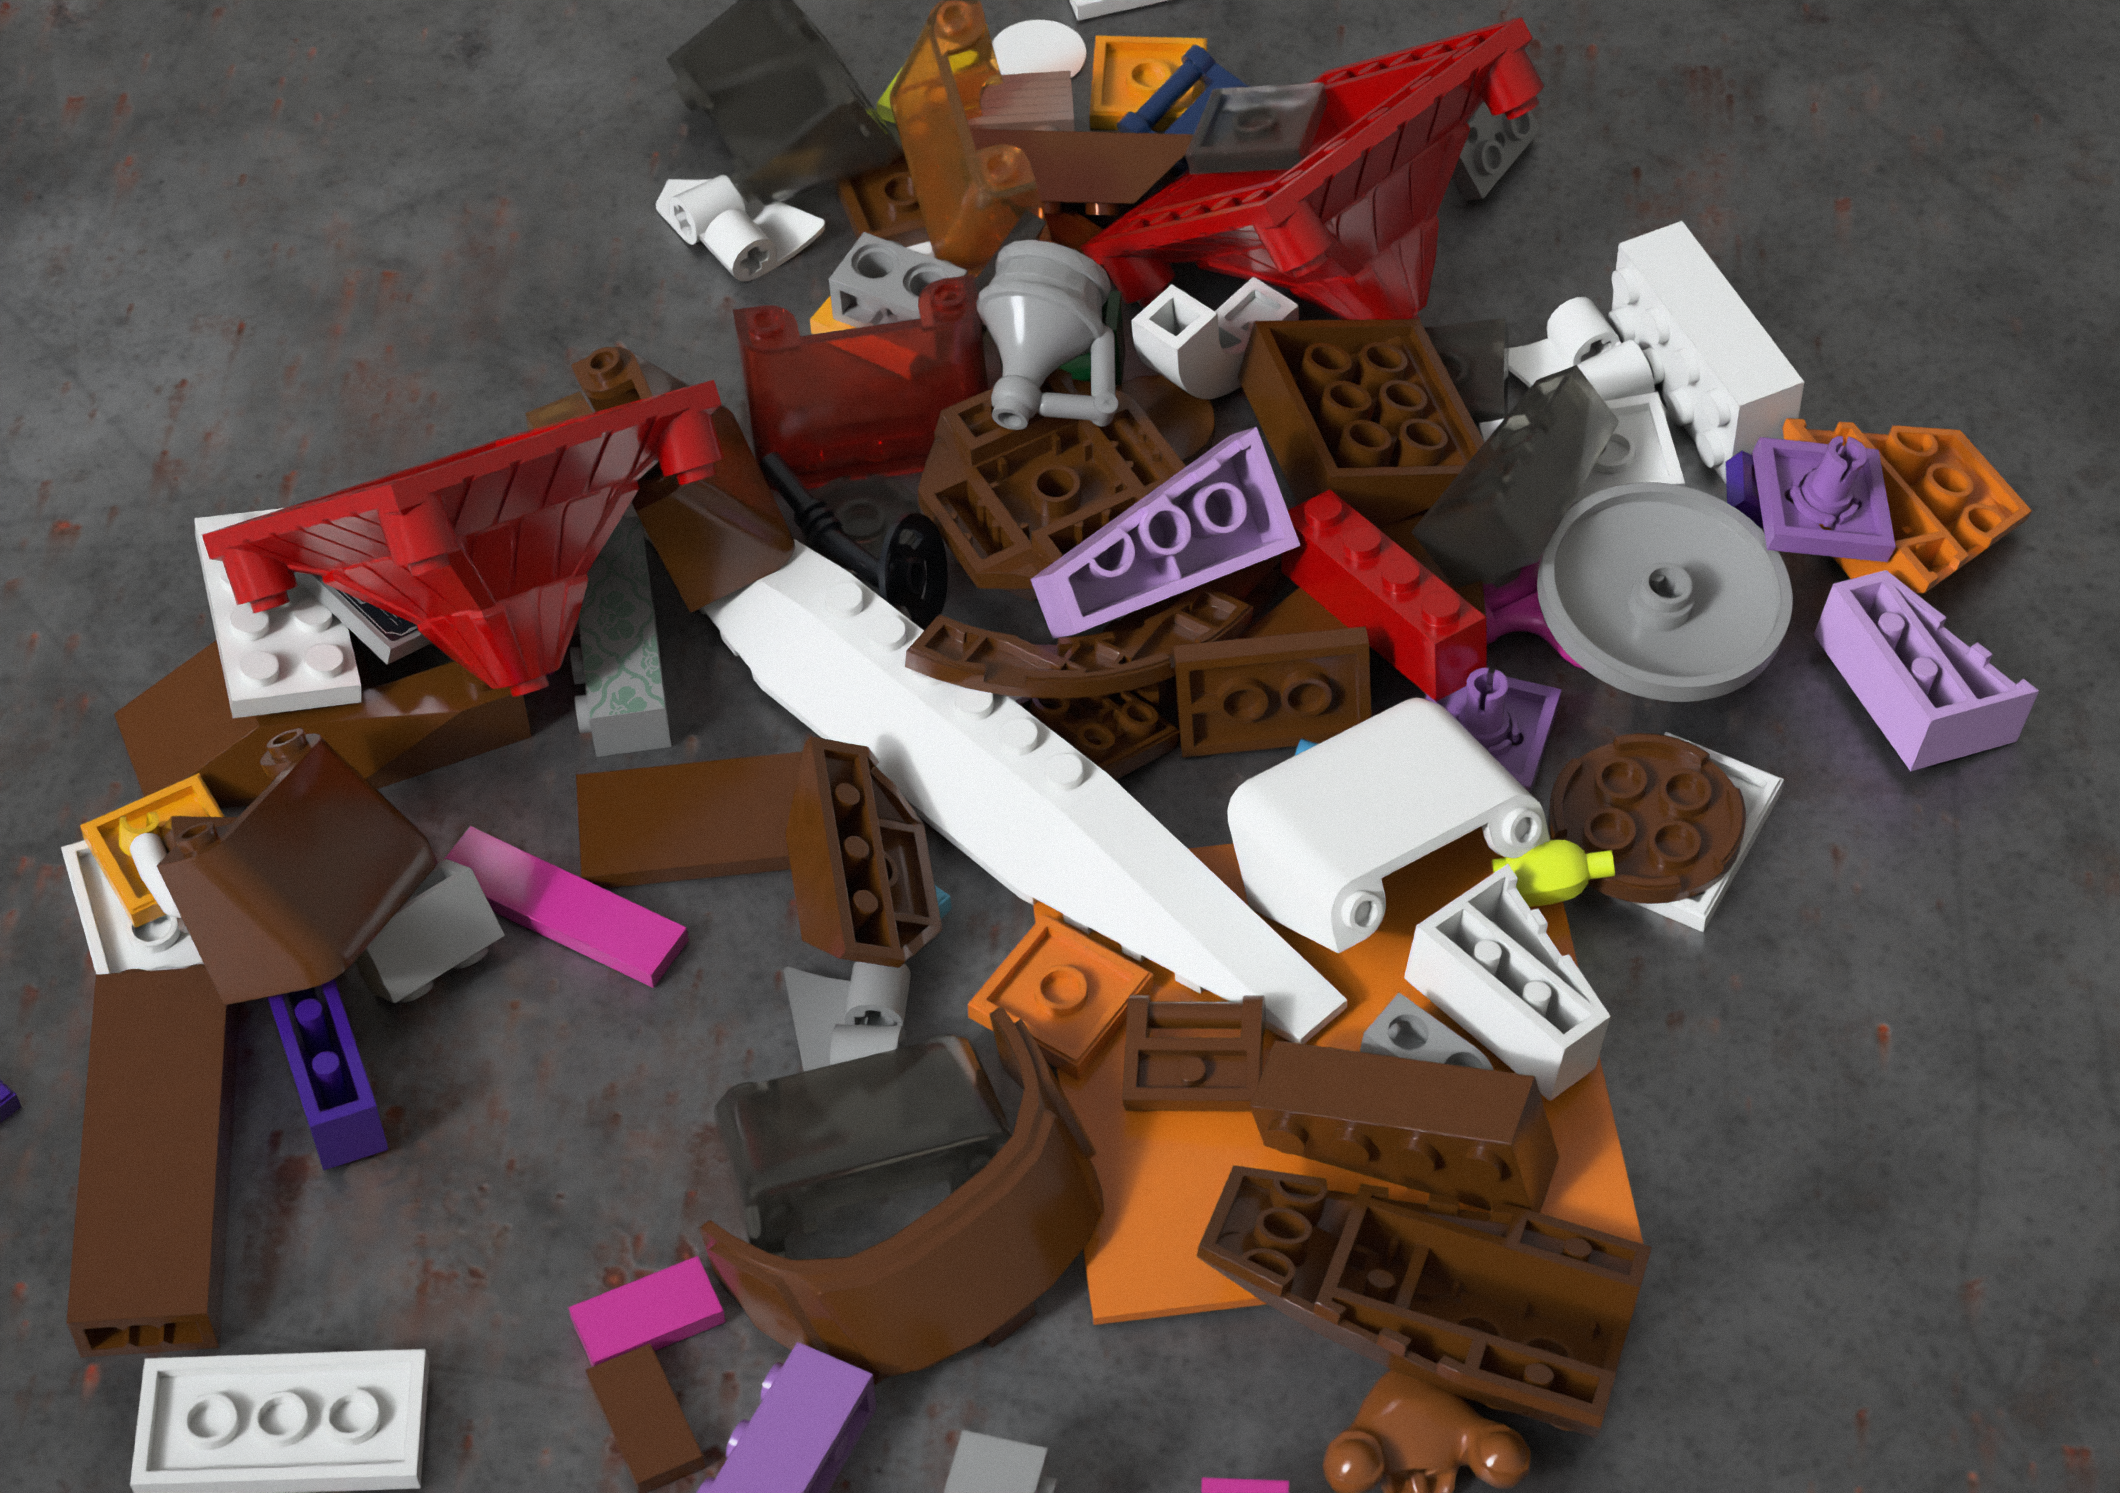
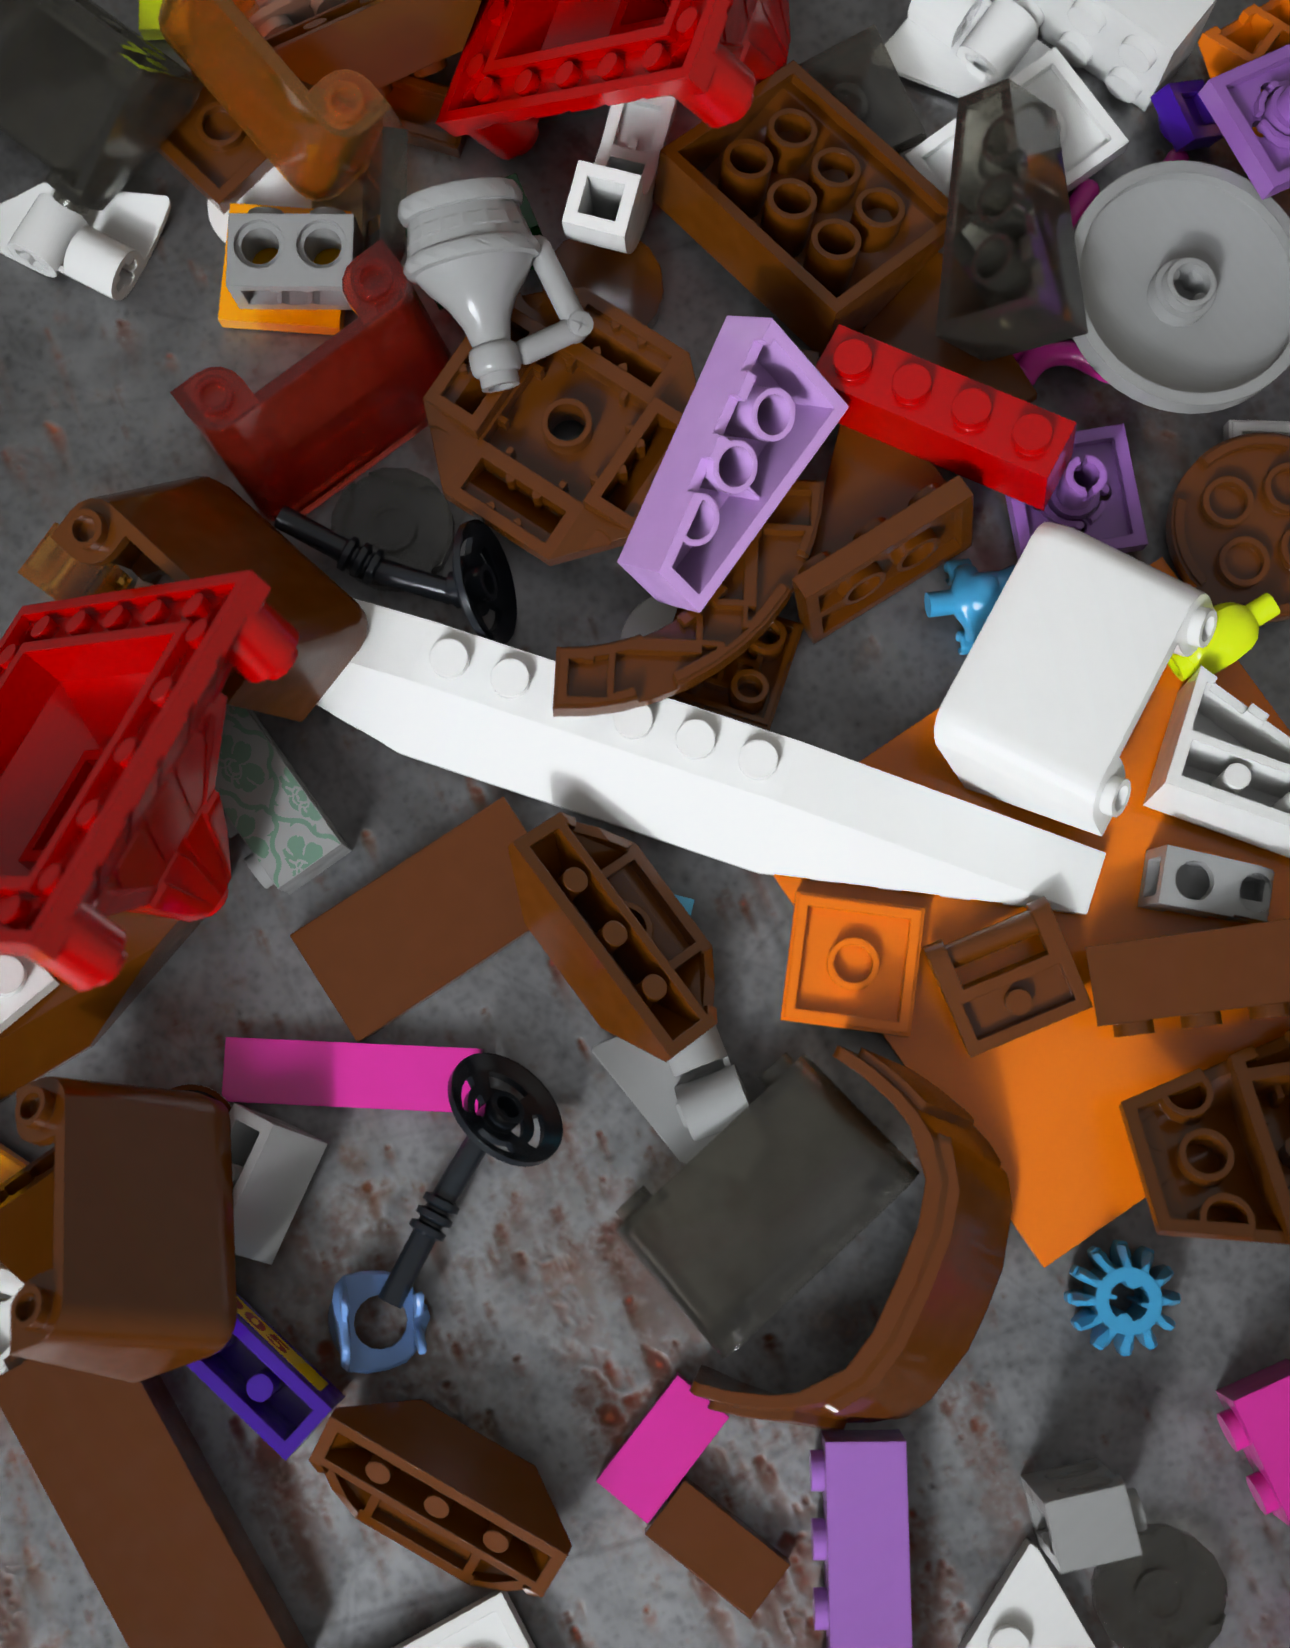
camera: 20 degrees left, 30 degrees up
none -> reddish brown wedge [309,1399,572,1597]
none -> medium blue piece [328,1270,431,1374]
none -> black dish [378,1053,563,1309]
none -> dark azure gear [1064,1240,1181,1356]

